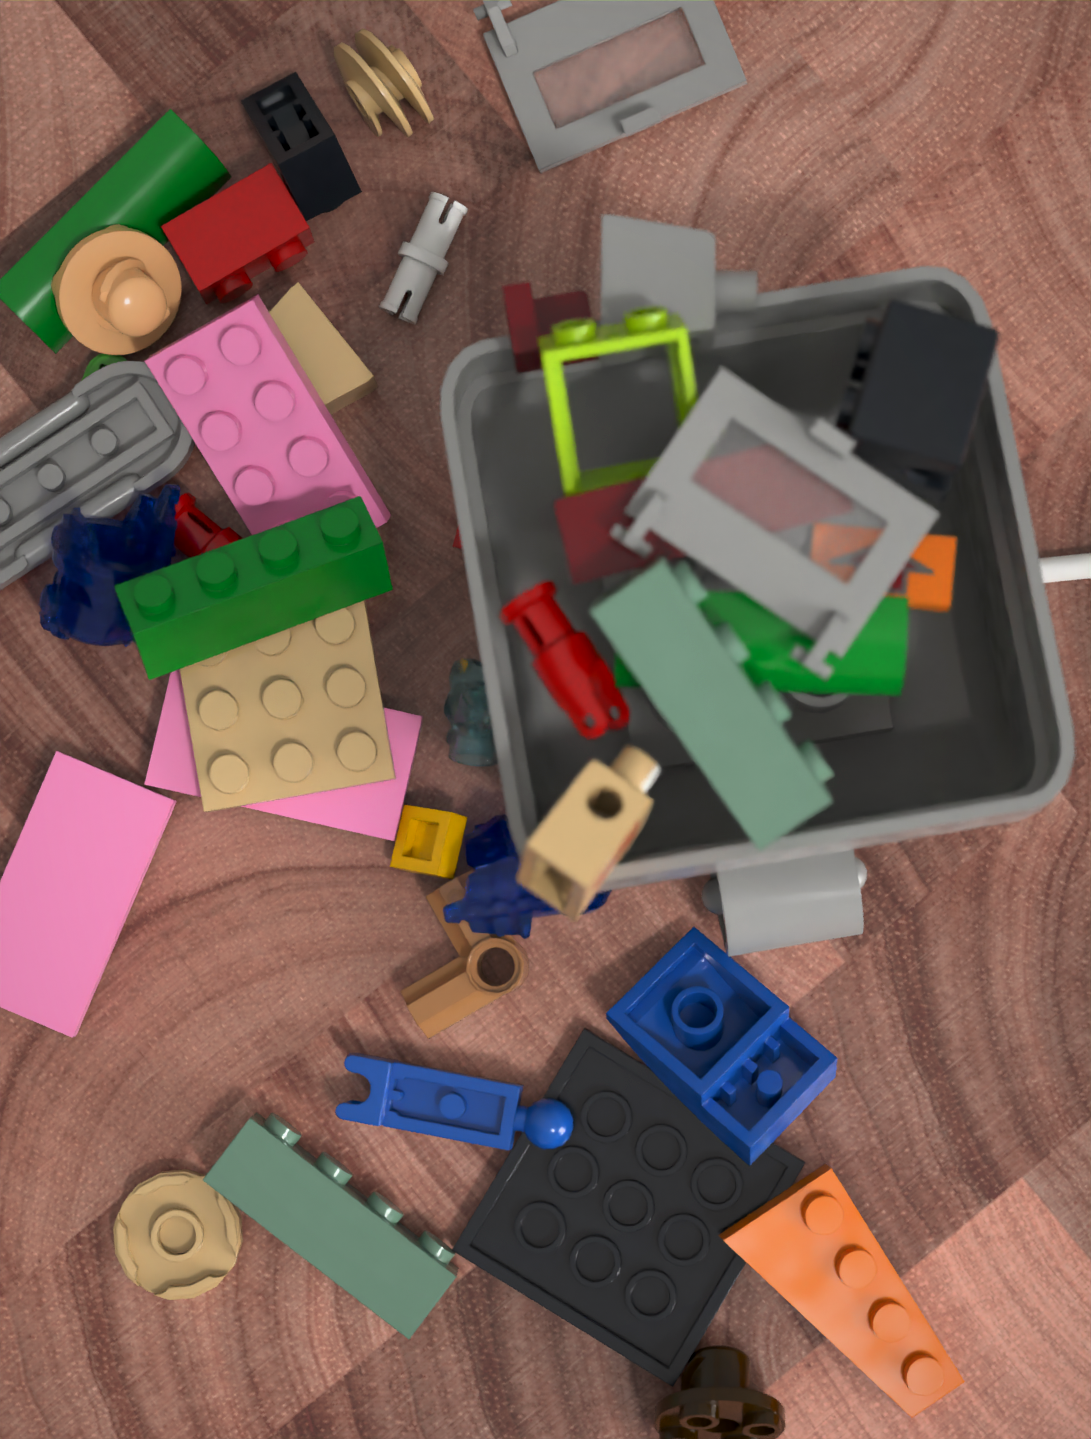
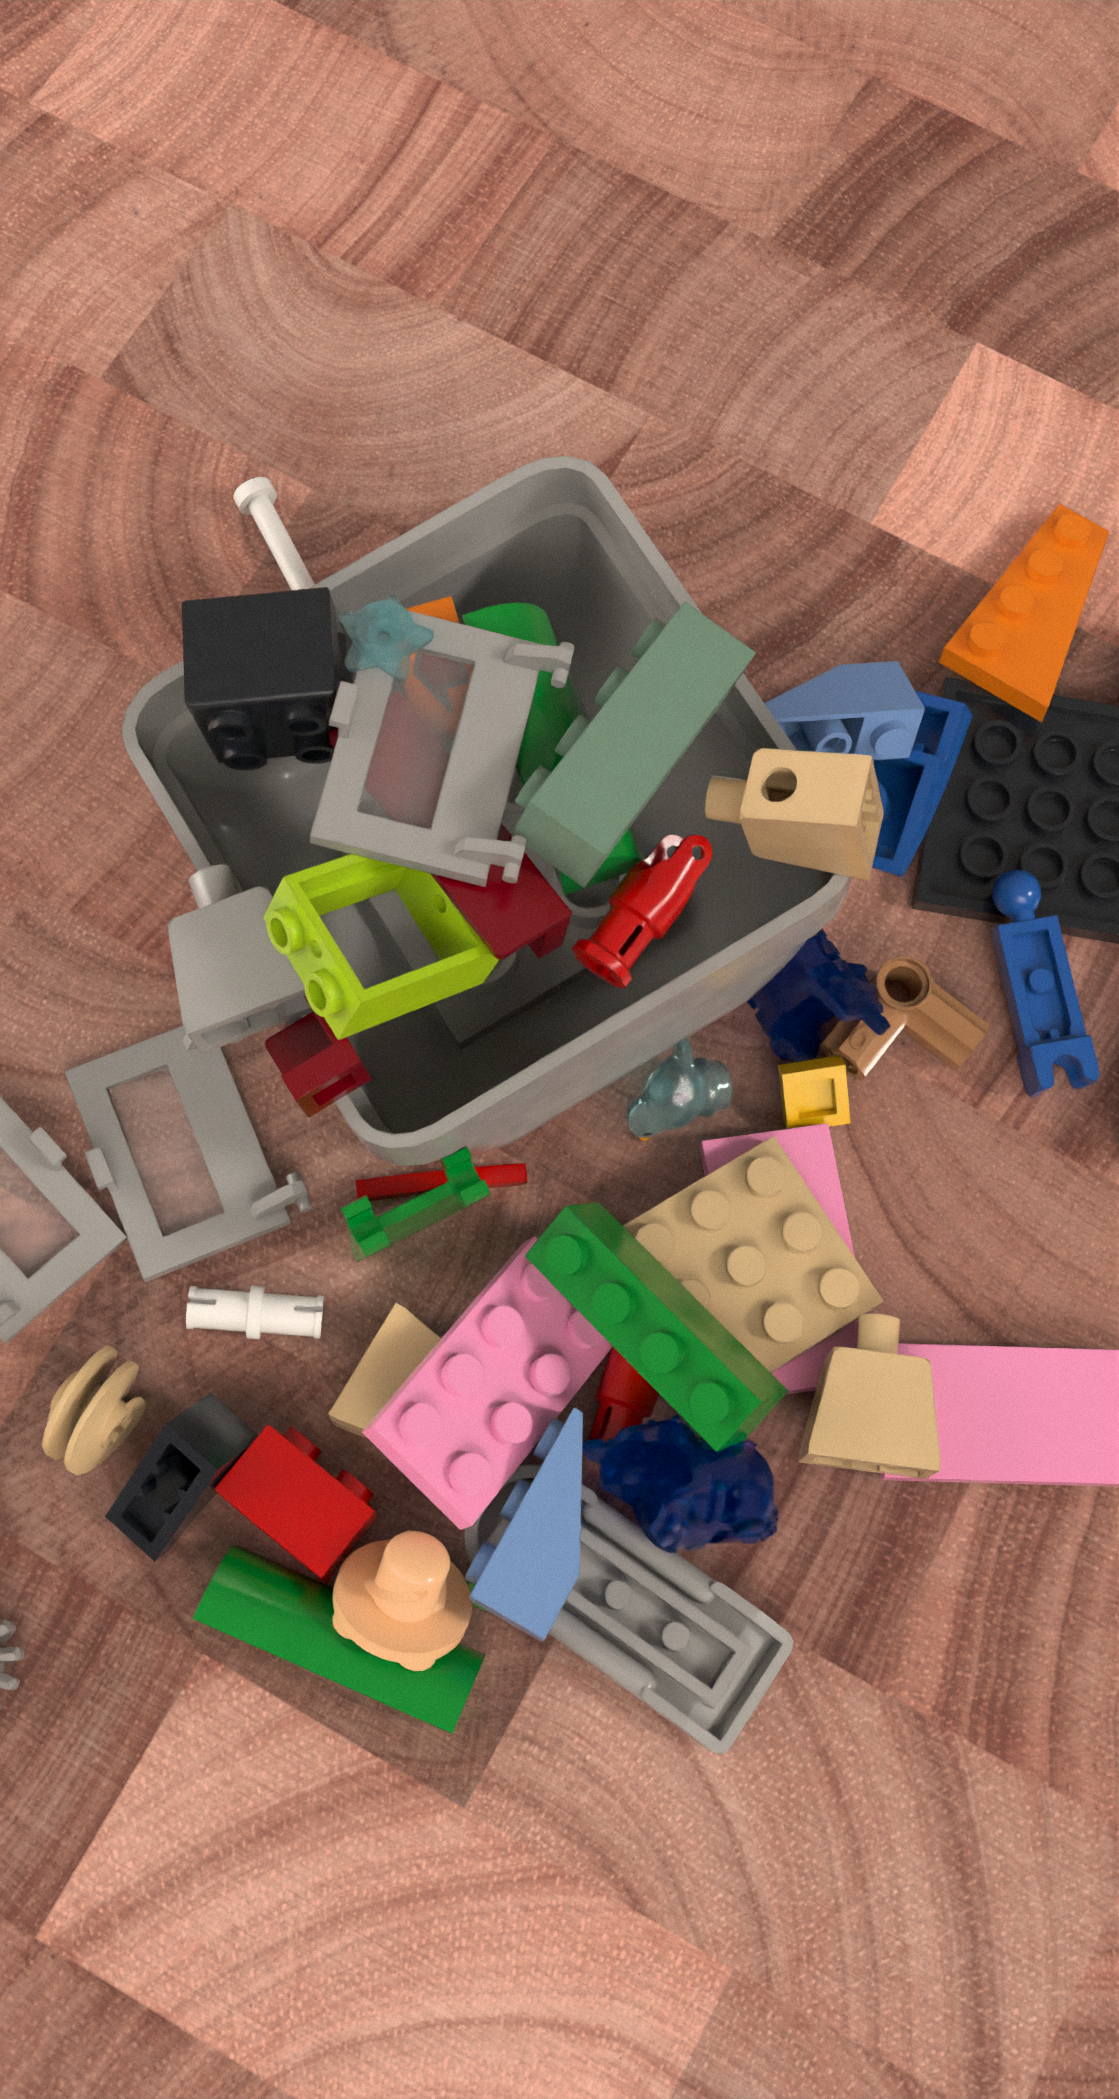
camera: 120 degrees left, 15 degrees down
none -> light grey piece [64,1026,313,1283]
none -> clear light blue plate [338,594,434,682]
none -> green flag [340,1146,490,1263]
none -> medium blue slope [465,1408,583,1643]
none -> medium blue slope [764,661,925,760]
none -> tan torso [798,1314,941,1479]

